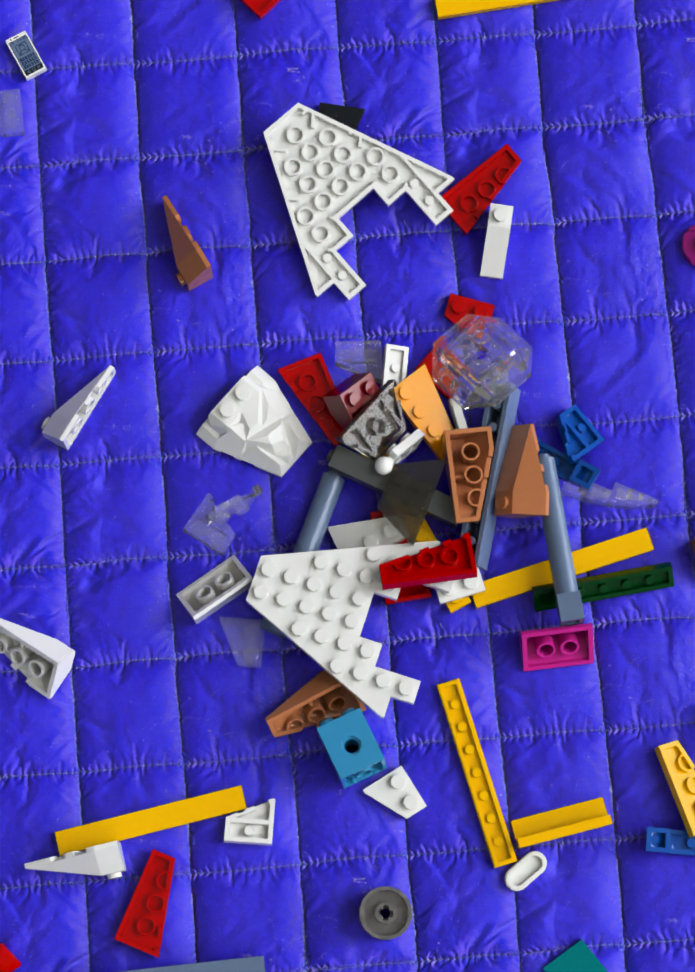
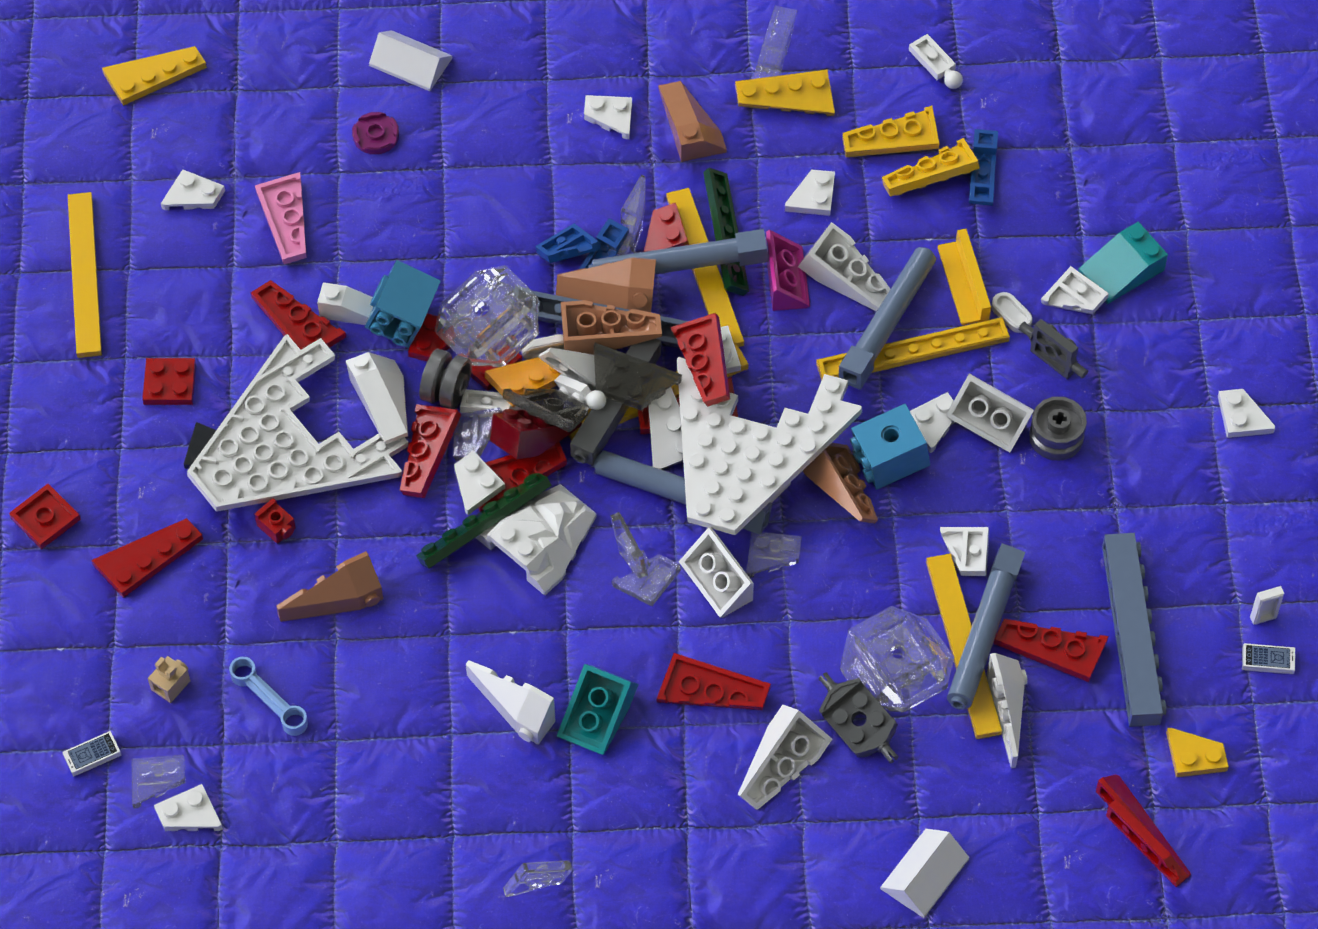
camera: 85 degrees left, 20 degrees down
none -> red wing [91,518,203,598]
none -> red plate [142,358,196,405]
none -> tan brick [148,656,190,703]
none -> white wing [161,170,225,210]
none -> light blue piece [229,657,308,736]
none -> red brick [254,498,296,544]
none -> bright pink wing [255,172,307,265]
none -> white wedge [346,352,408,445]
none -> dark azure brick [364,260,441,348]
none -> red wing [400,404,461,498]
none -> dark green plate [416,473,552,569]
none -> flat silver wheel [419,348,472,409]
none -> white wing [454,451,505,515]
none -> white slope [538,348,617,392]
none -> teal slope [557,664,639,755]
none -> wing [644,202,689,252]
none -> red wing [657,653,771,710]
none -> white wing [785,170,835,216]
none -> white wedge [798,222,890,312]
none -> dark grey plate [819,672,899,763]
none -> sand blue brick [839,247,936,390]
none -> clear piece [840,606,954,712]
none -> white slope [946,373,1034,453]
none -> sand blue brick [947,543,1025,710]
none -> dark grey plate [1018,319,1088,379]
none -> white wing [1041,266,1108,314]

